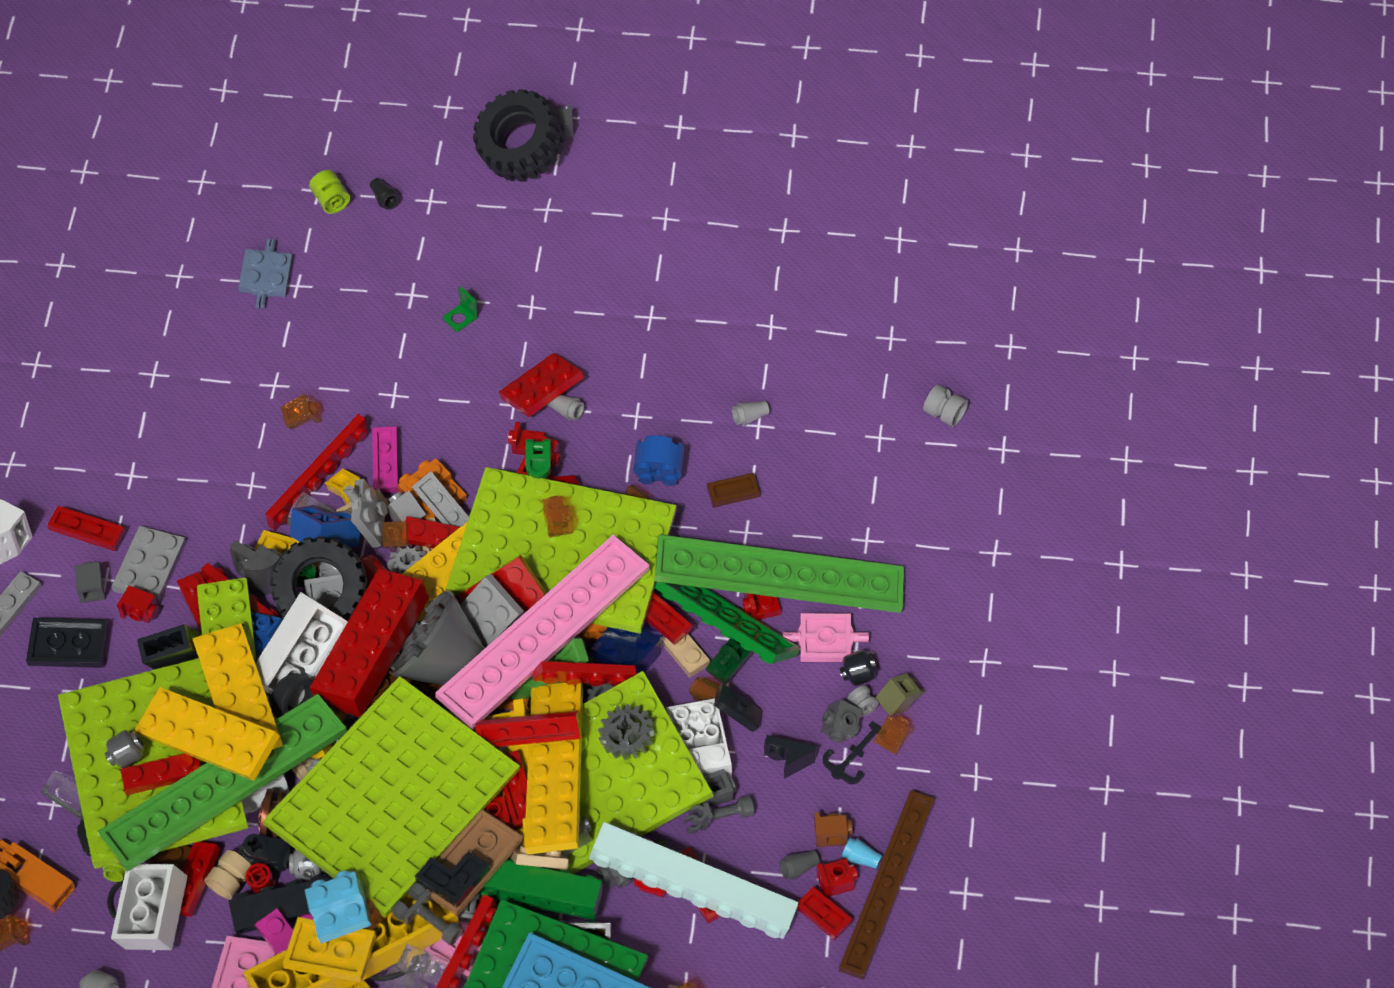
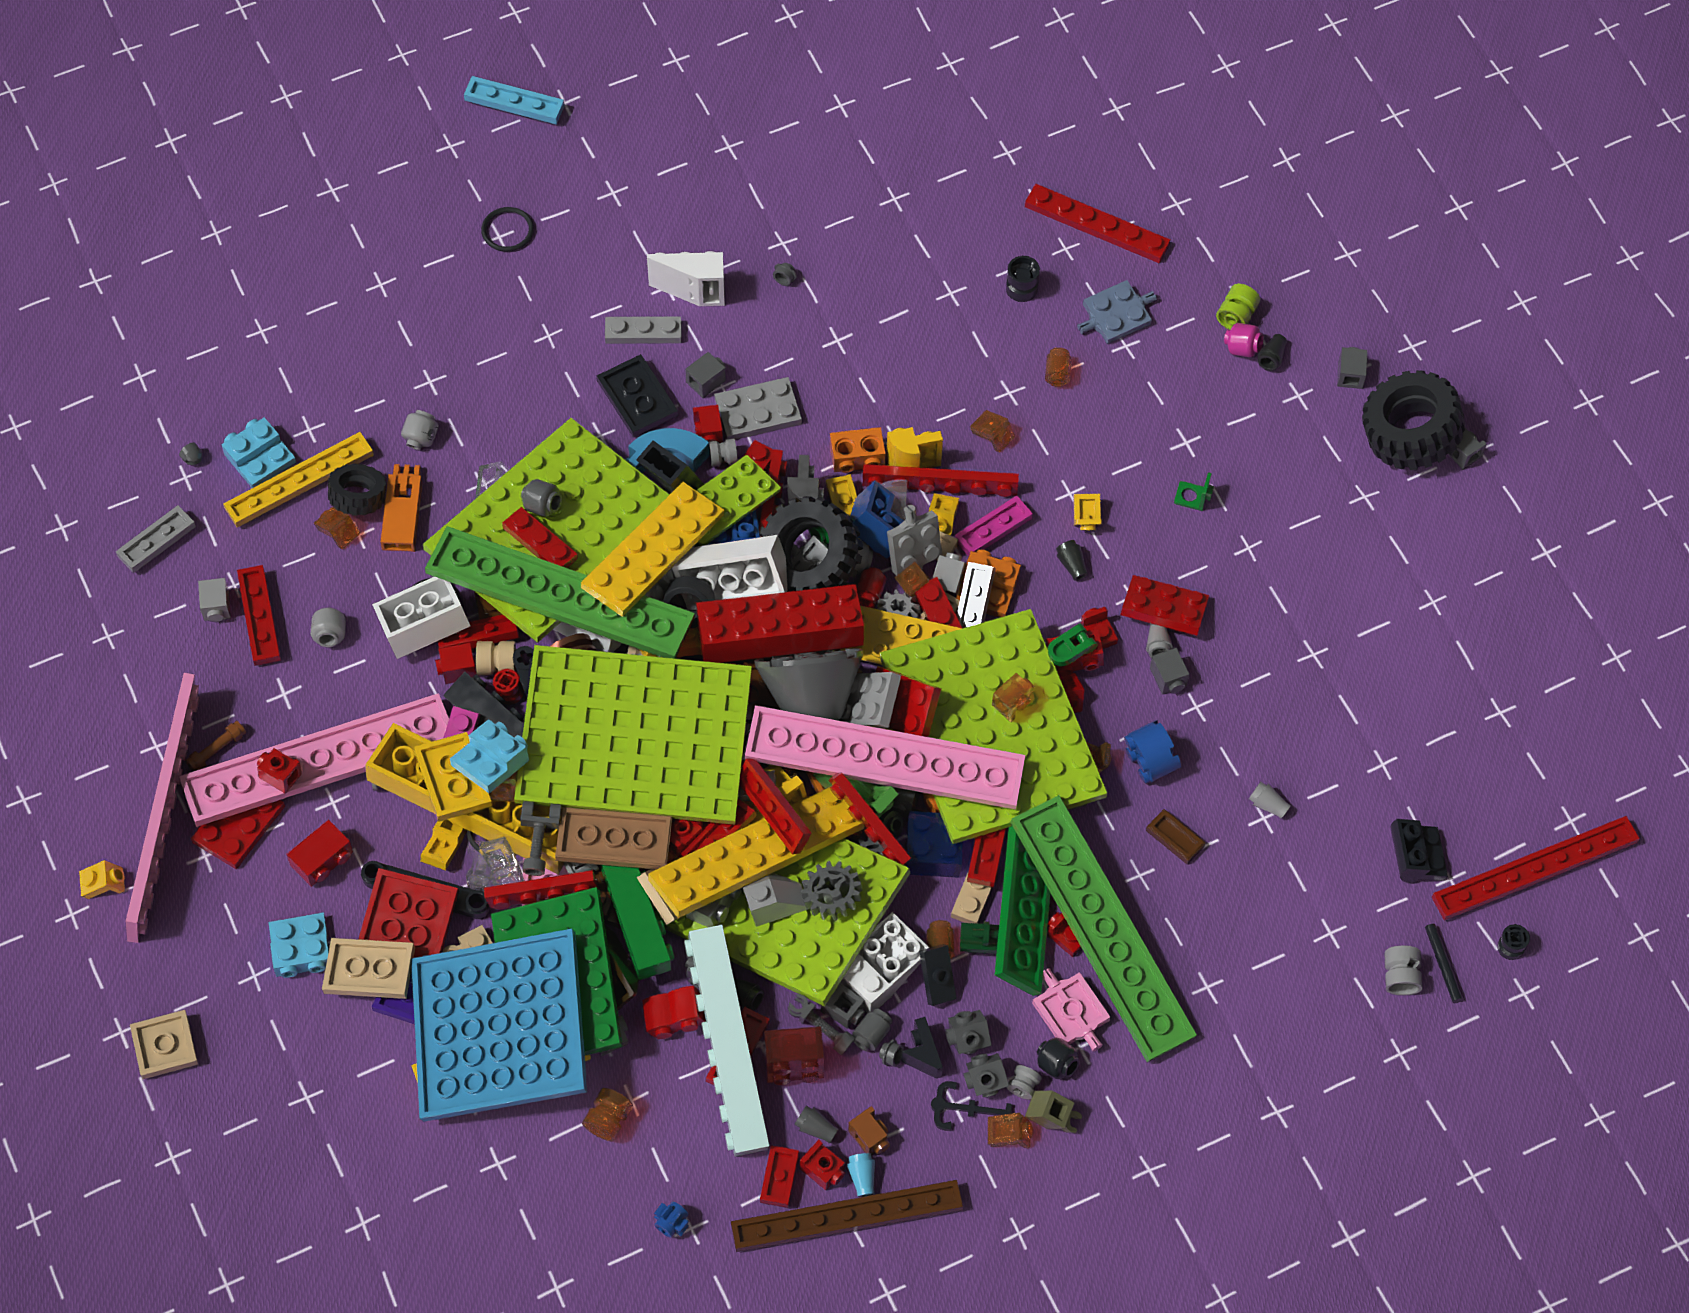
camera: 55 degrees right, 5 degrees up
red plate [47,506,126,551] -> none
yellow plate [134,687,280,781] -> none
black plate [415,851,490,908] -> none
none -> red brick [435,643,476,684]
none -> dark azure arch [625,428,710,473]
none -> red brick [642,986,706,1039]
none -> light grey wheel [709,439,738,467]
none -> light grey slope [743,872,809,927]
none -> clear red brick [764,1026,824,1085]
none -> dark grey plate [773,263,797,286]
none -> orange brick [830,427,885,473]
none -> dark grey brick [852,1008,892,1051]
none -> dark grey plate [879,1039,904,1067]
none -> yellow brick [886,427,943,468]
none -> dark grey brick [946,1010,991,1054]
none -> black wheel [1006,255,1040,302]
none -> red plate [1025,184,1171,263]
none -> clear orange brick [1045,348,1072,387]
none -> pearl dark grey cone [1056,540,1088,581]
none -> yellow bracket [1073,494,1102,531]
none -> dark grey brick [1150,648,1189,695]
none -> dark pink head [1224,323,1264,357]
none -> dark grey brick [1337,347,1367,389]
none -> black brick [1390,819,1448,884]
none -> black bar [1425,924,1463,1003]
none -> red plate [1431,816,1640,921]
none -> black wheel [1497,924,1530,960]

